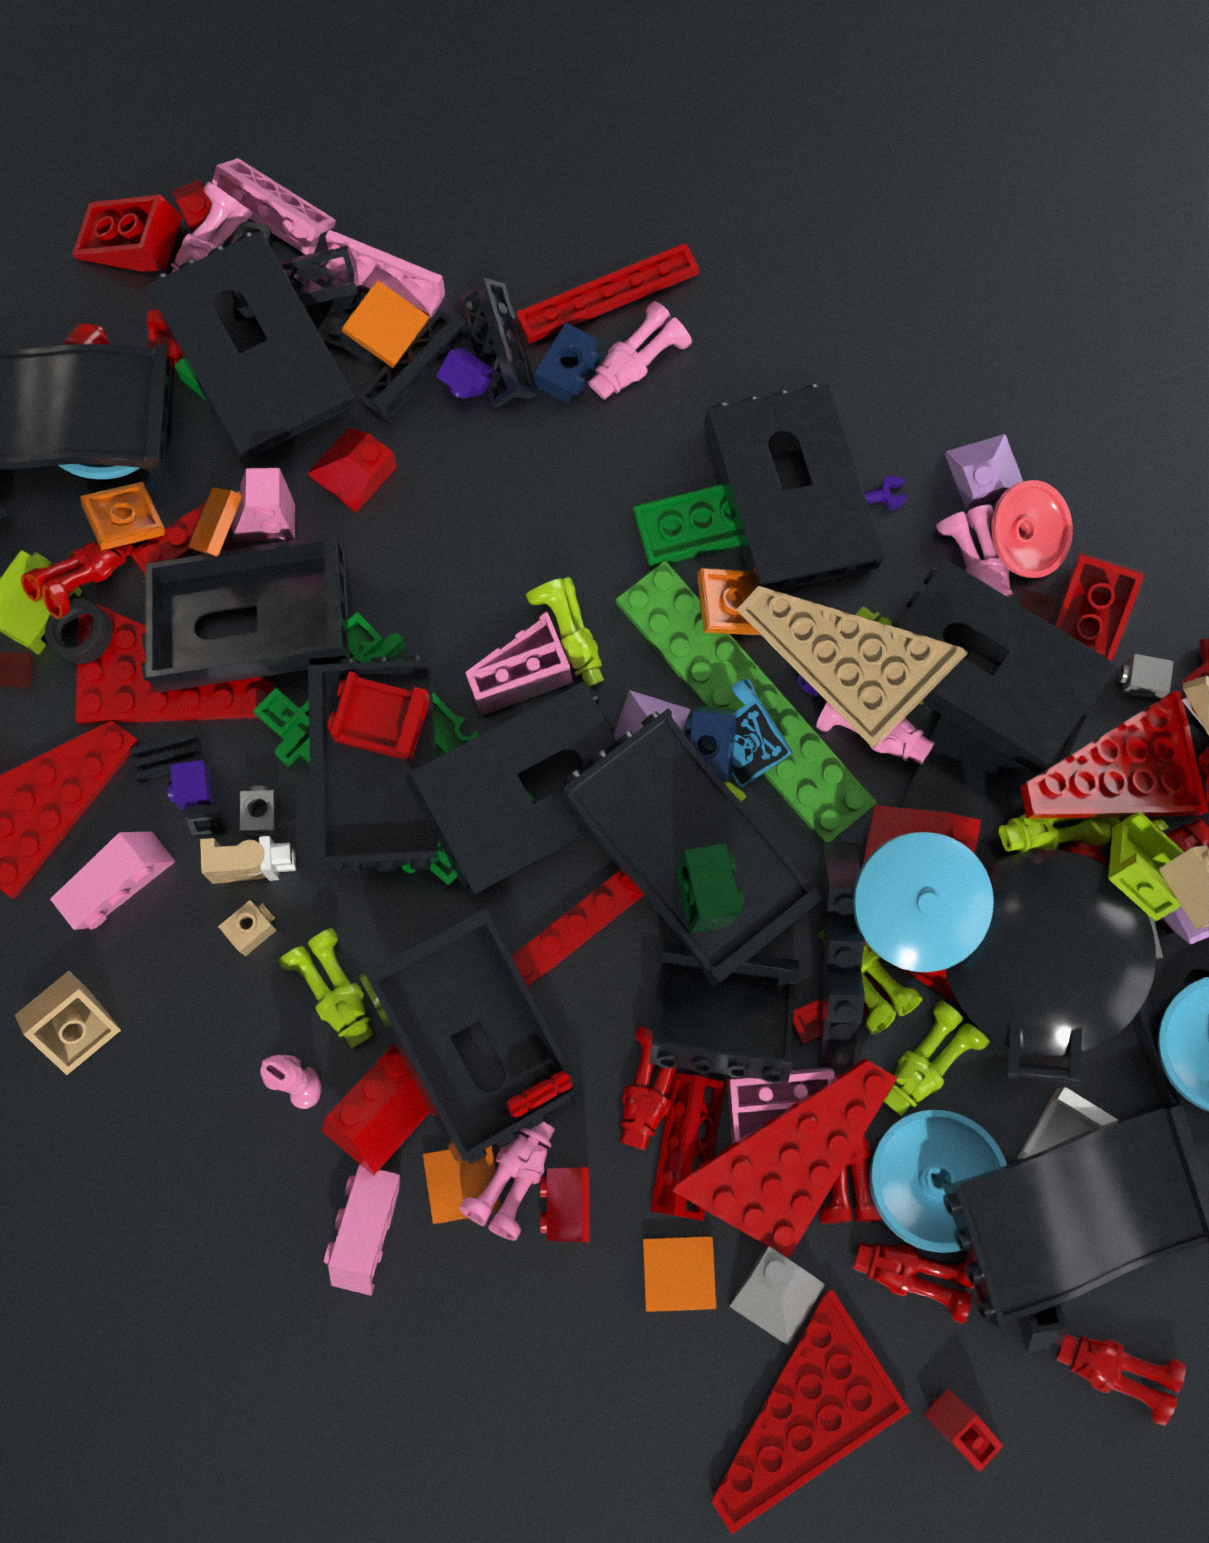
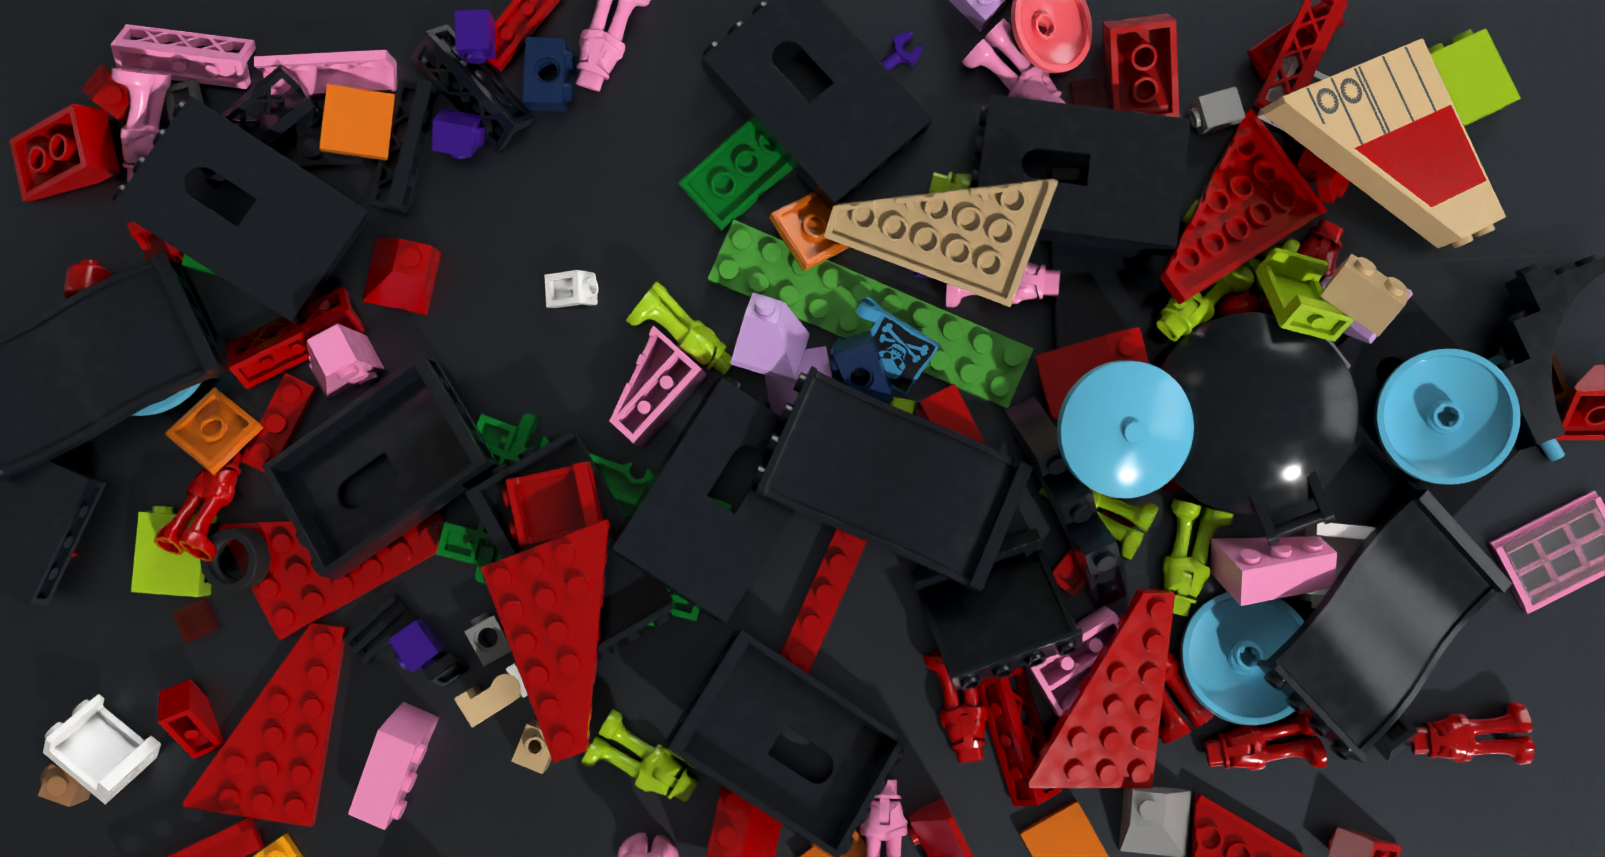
camera: 30 degrees left, 10 degrees up
orange tile [188,487,242,556] -> none
red axle [506,1071,572,1117] -> none
dark green brick [675,843,745,934] -> none
none -> red fence [225,286,365,389]
none -> dark purple brick [454,9,496,64]
none -> red wing [481,519,610,763]
none -> white bracket [544,270,599,308]
none -> lavender slope [730,293,810,383]
none -> red slope [915,384,985,444]
none -> bright pink wedge [1210,536,1337,606]

